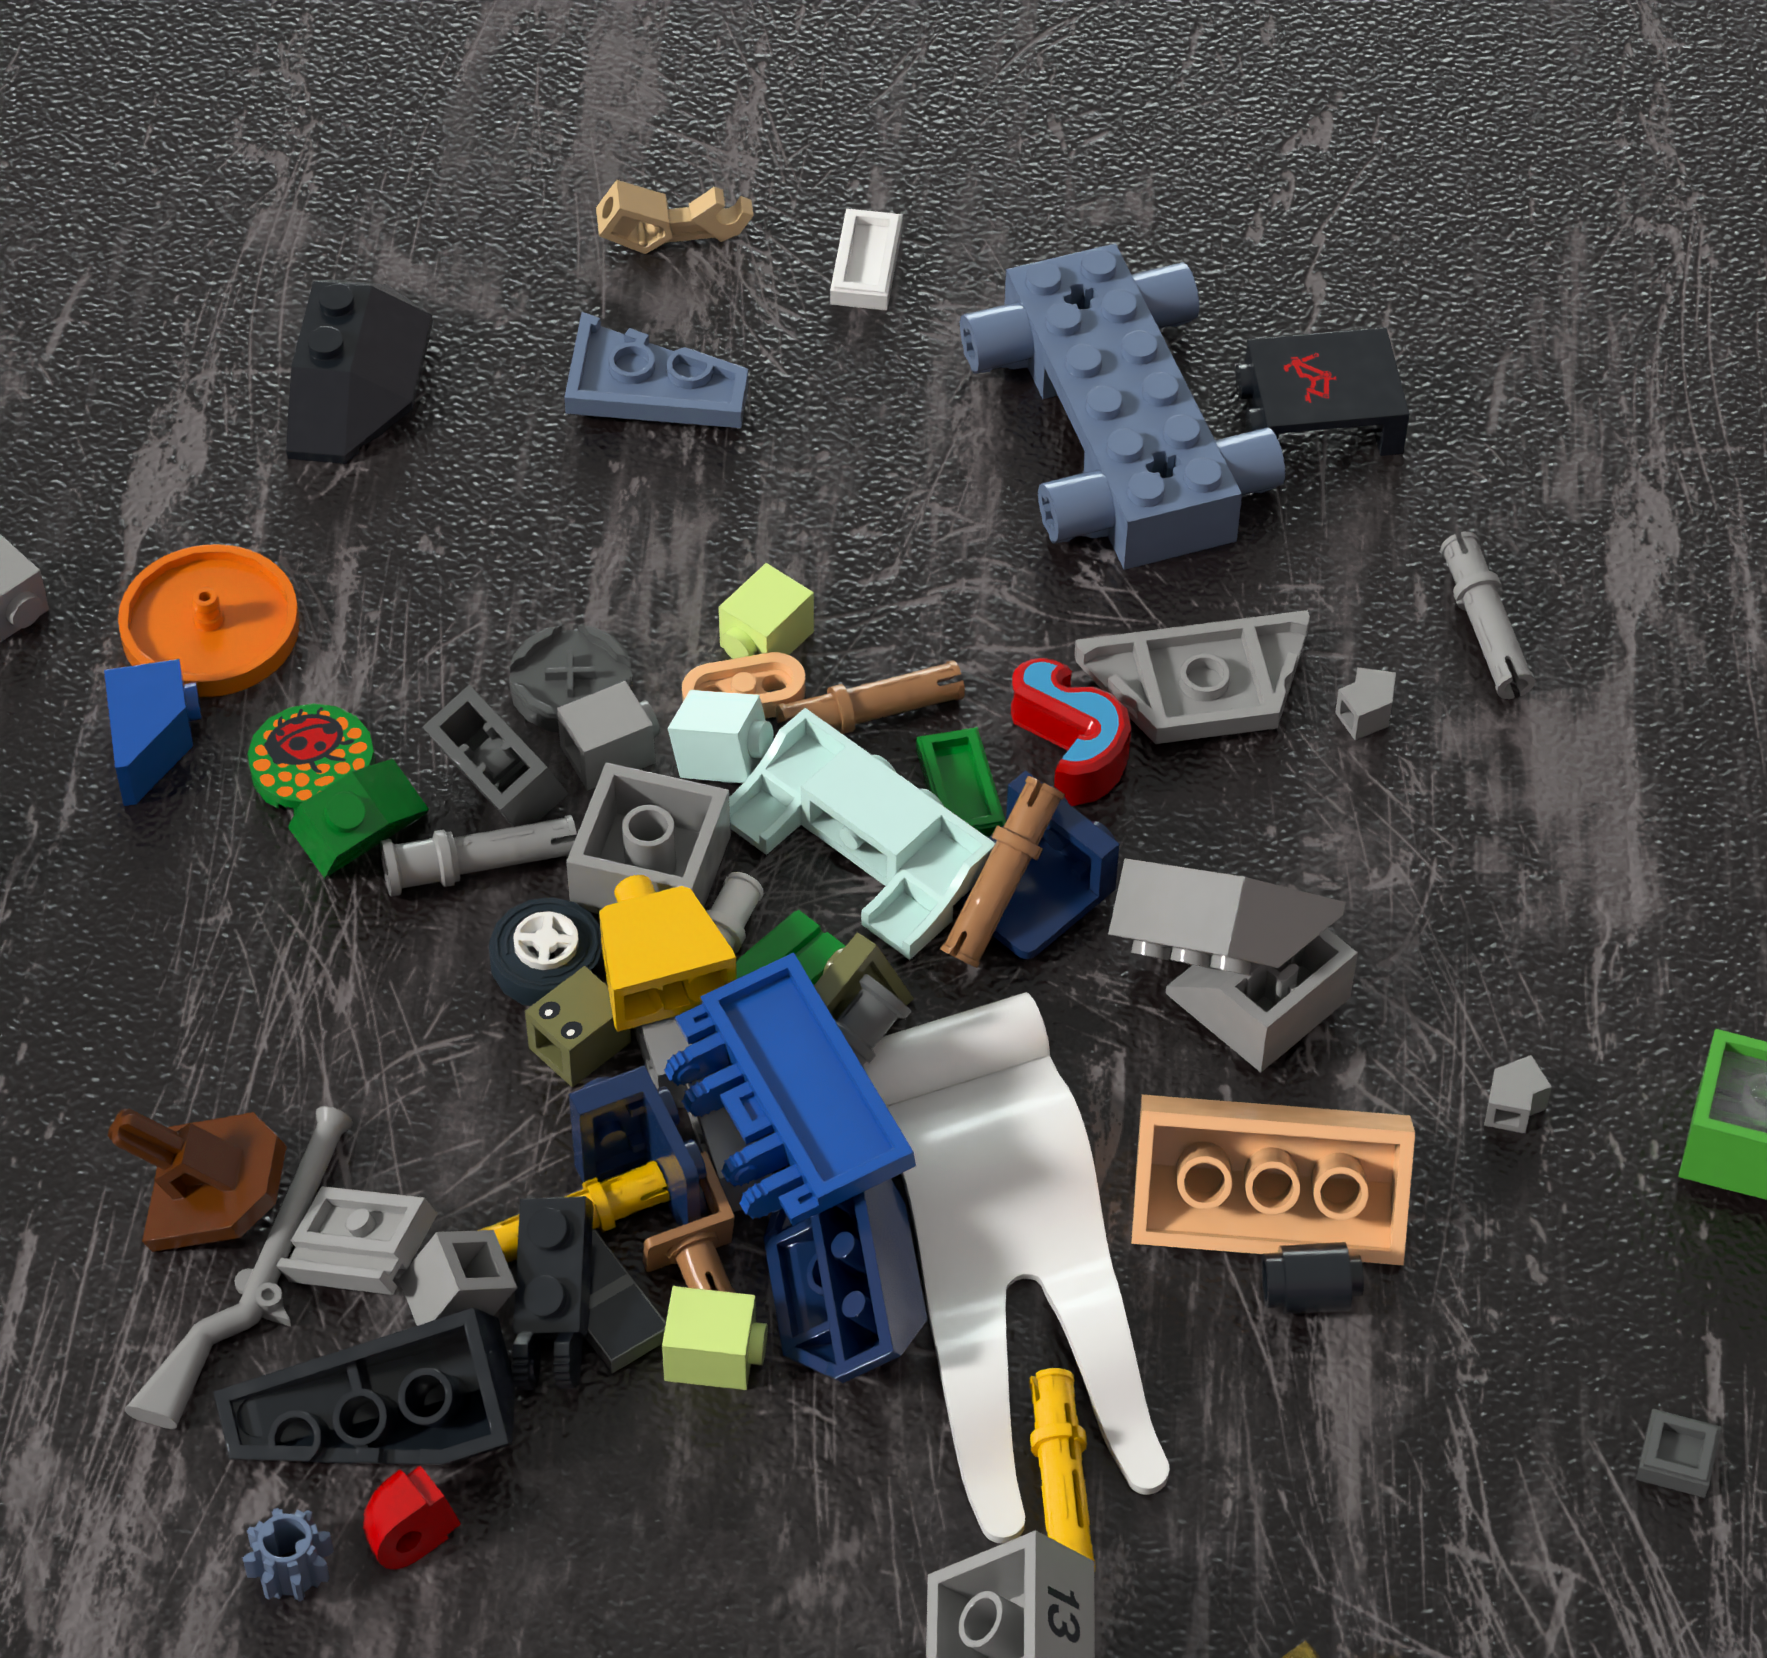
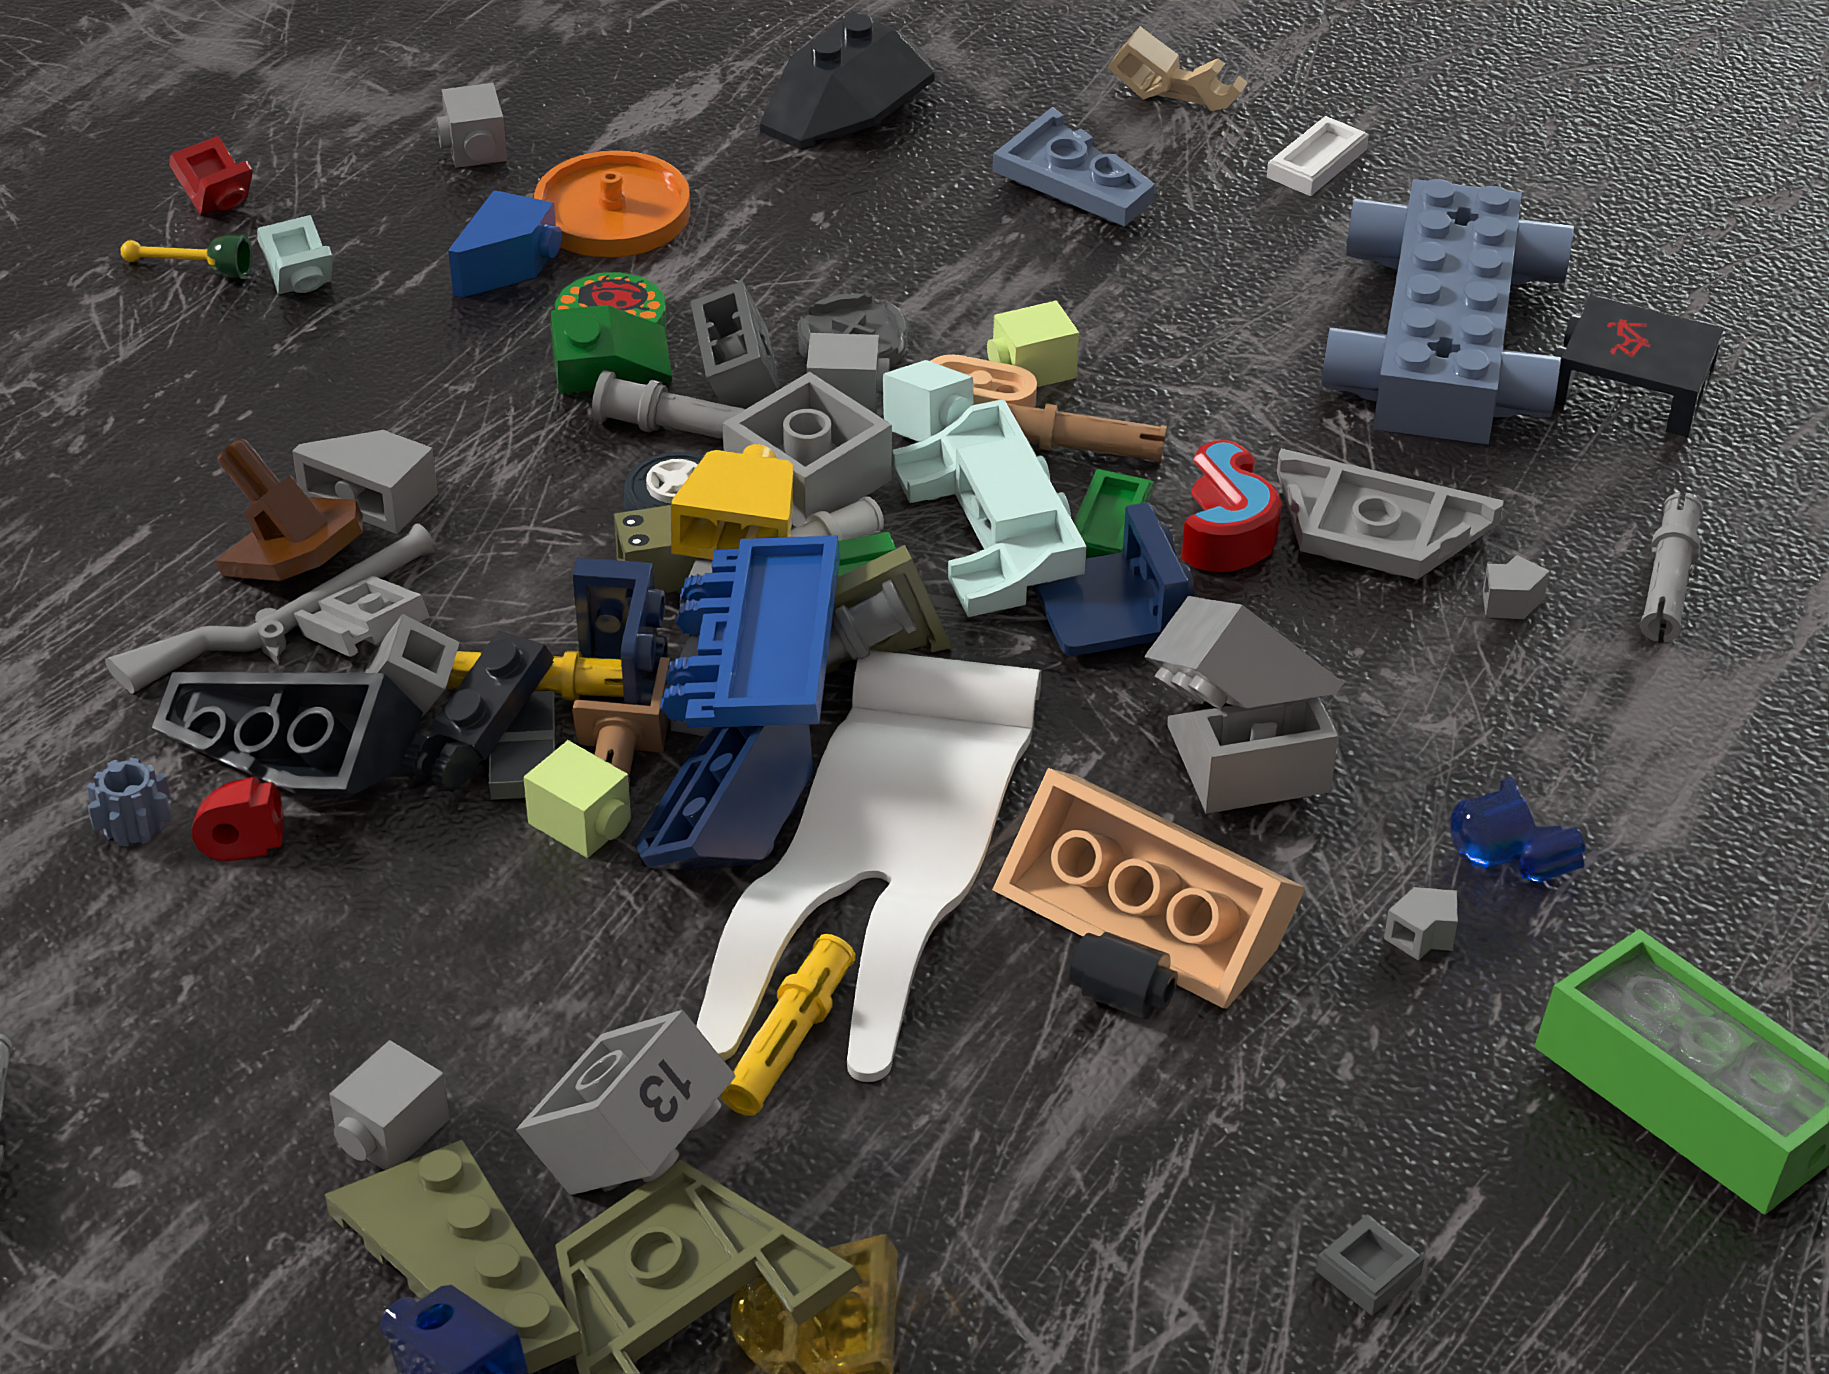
camera: 30 degrees right, 10 degrees down
medium nougat pin [940,776,1065,968] -> none
none -> light grey slope [292,430,438,534]
none -> clear blue piece [1449,776,1585,883]

